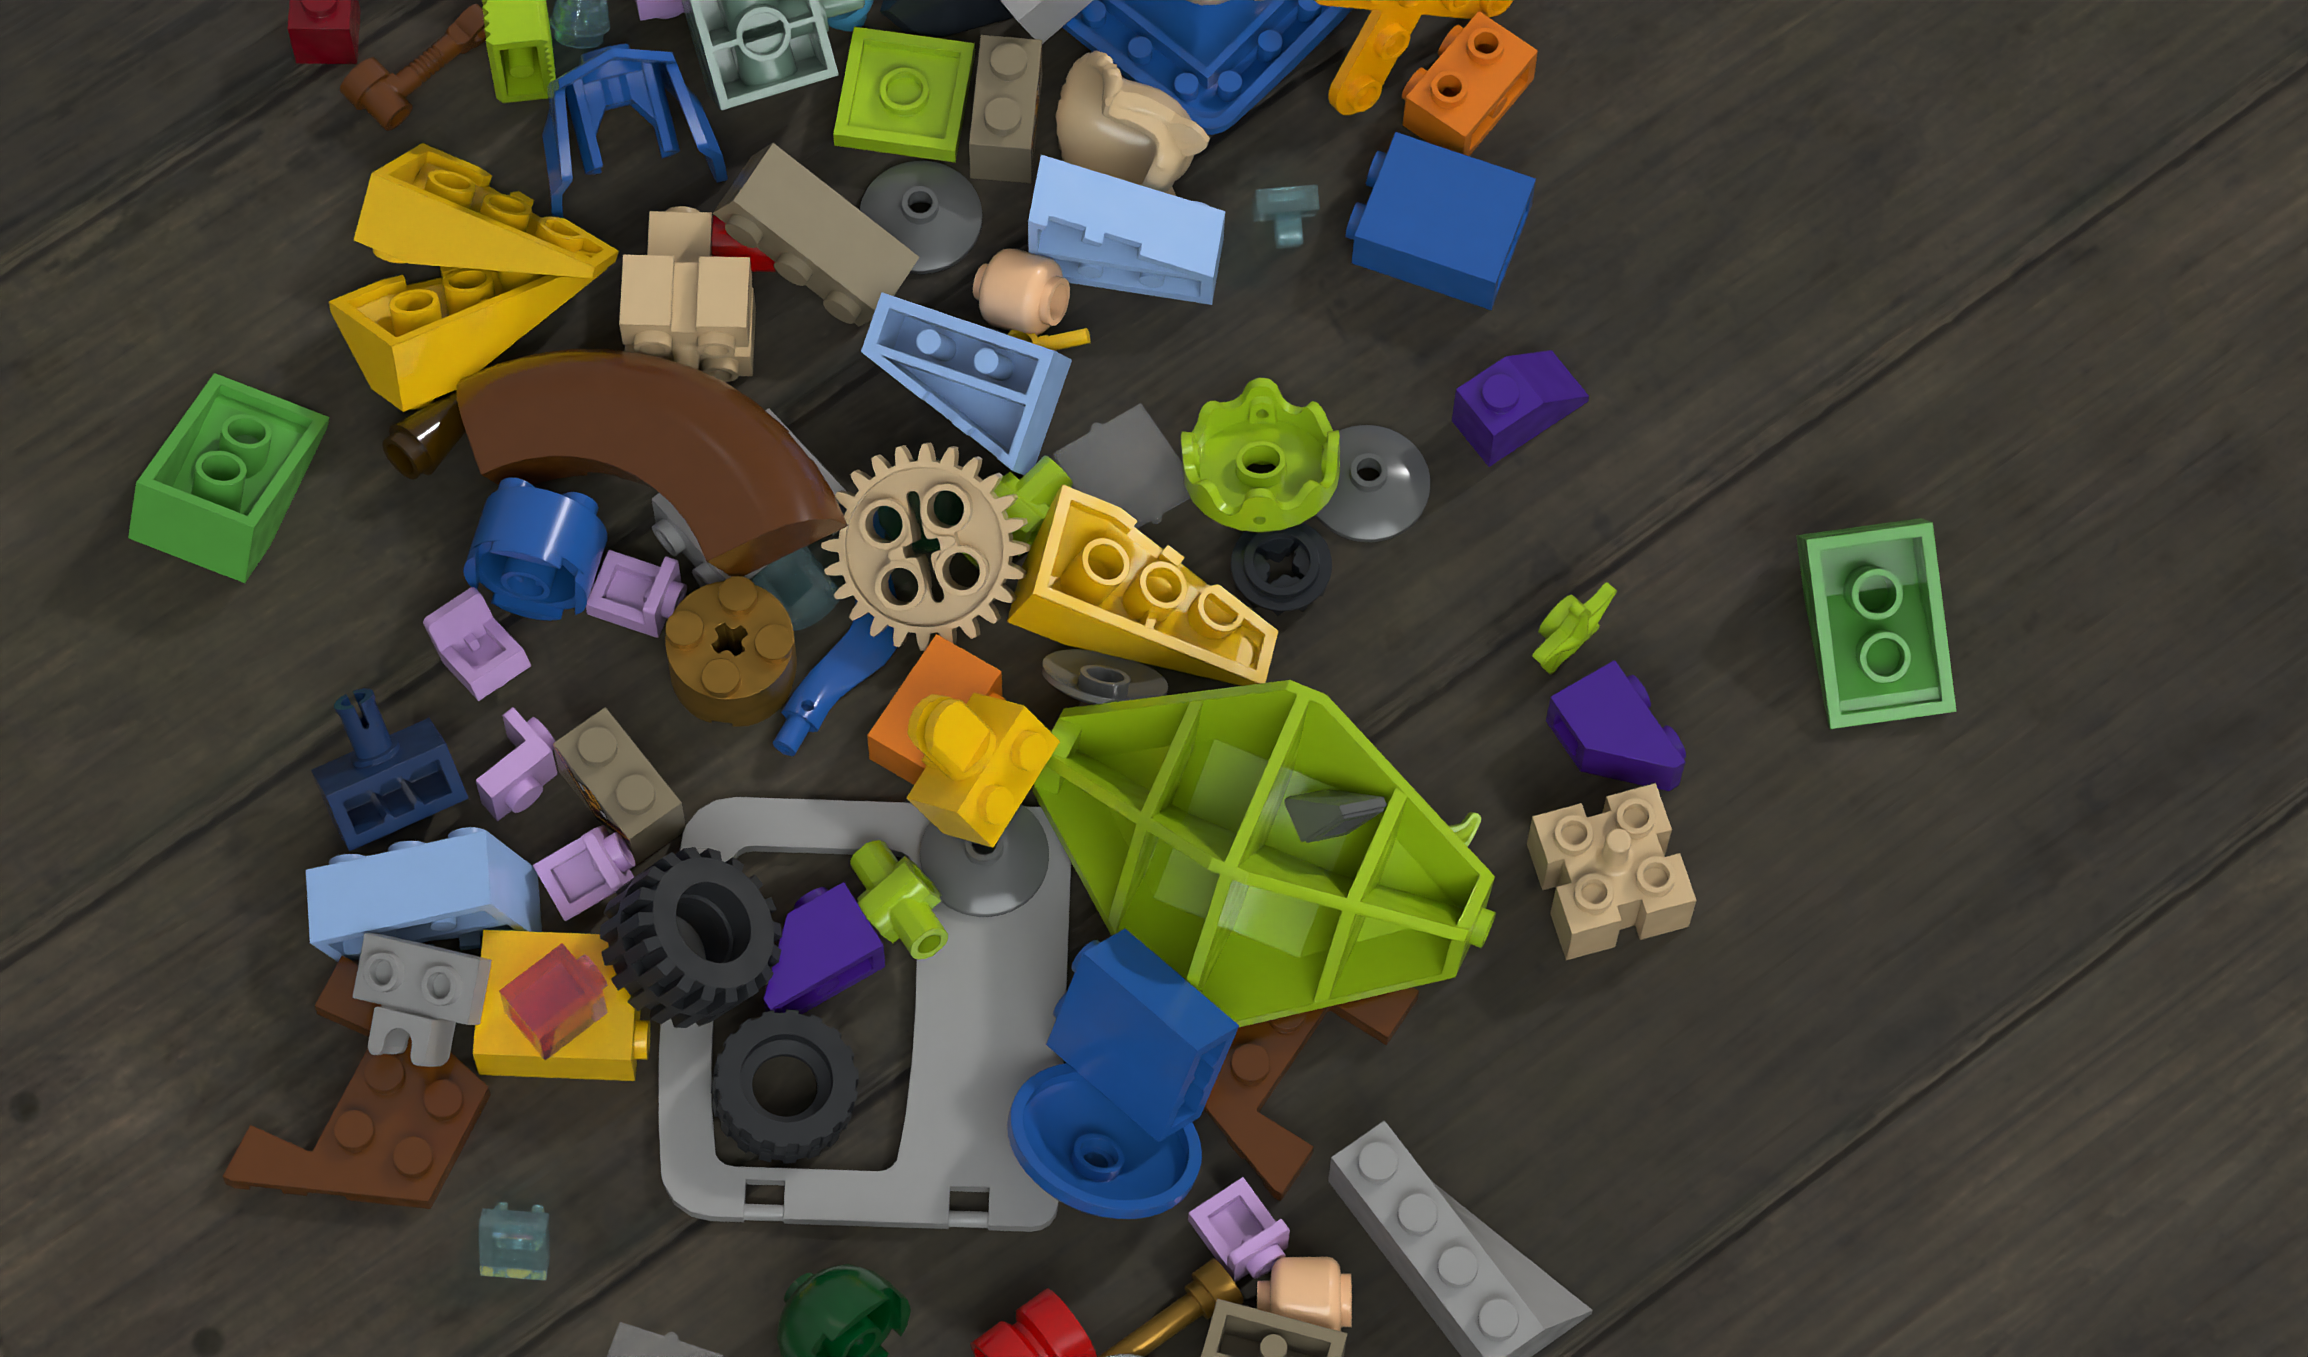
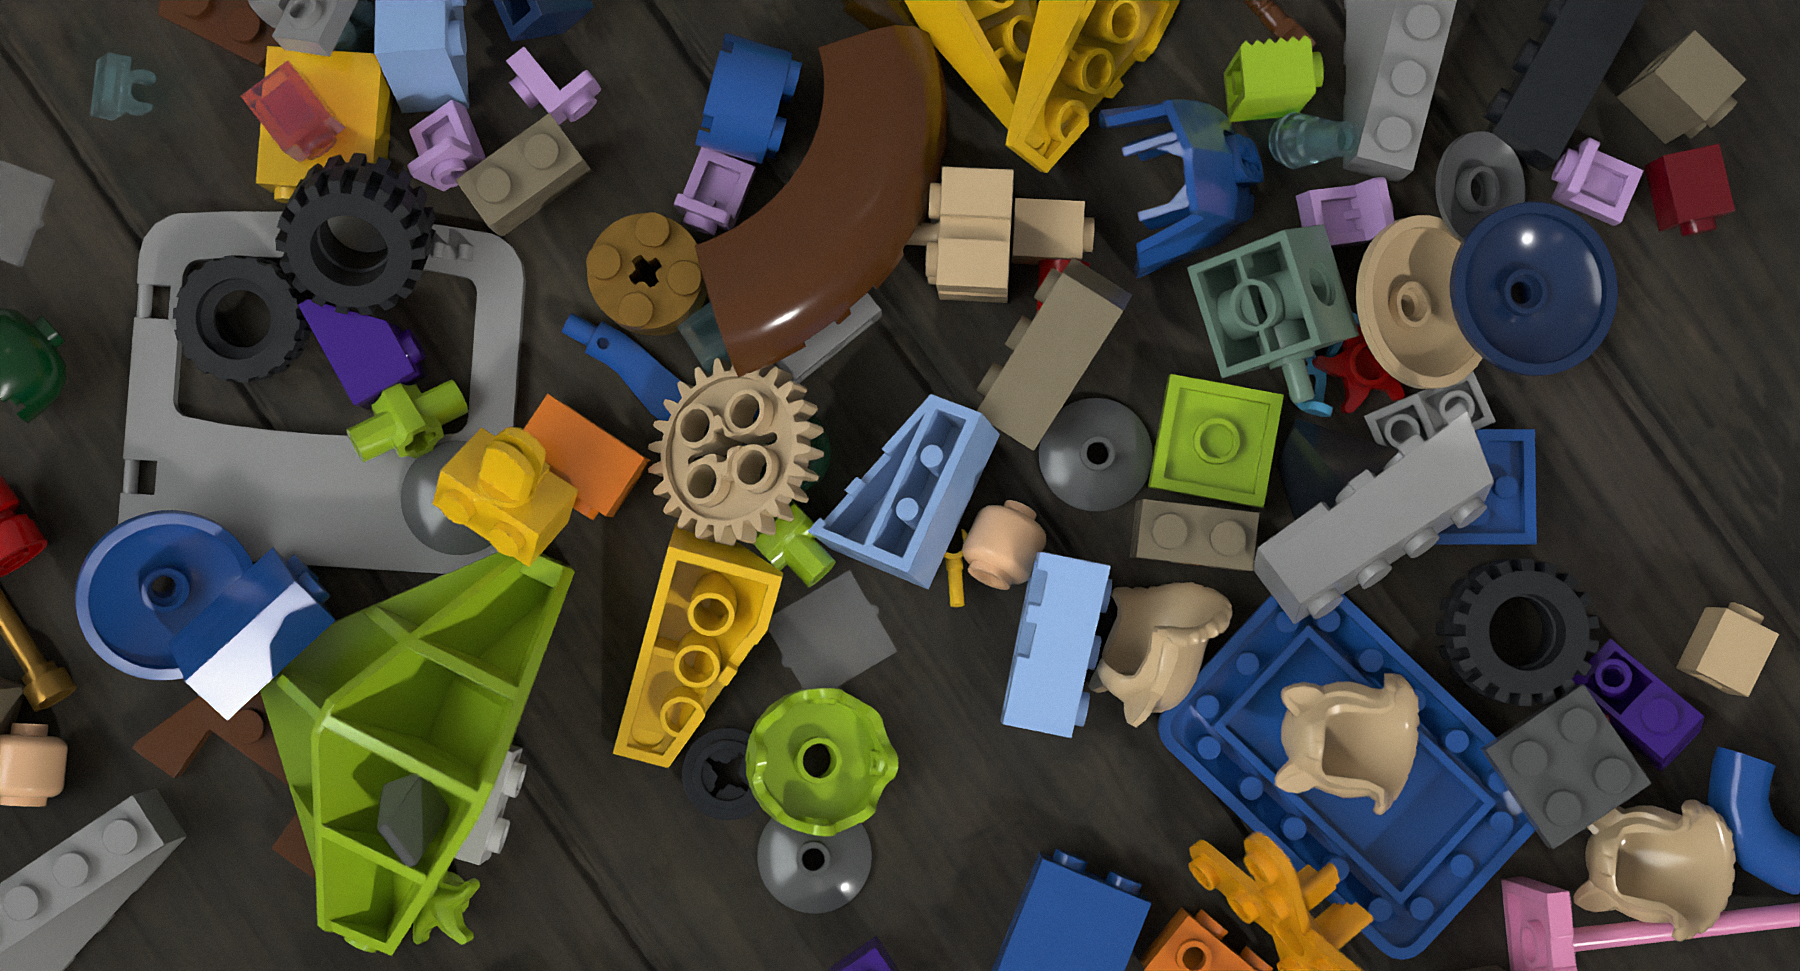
camera: 100 degrees right, 20 degrees up
lavender bracket [423,587,531,701] -> none
dark grey dish [1041,649,1168,706] -> none
lavender bracket [1188,1177,1290,1282] -> none
clear light blue tile [1252,185,1320,249] -> none

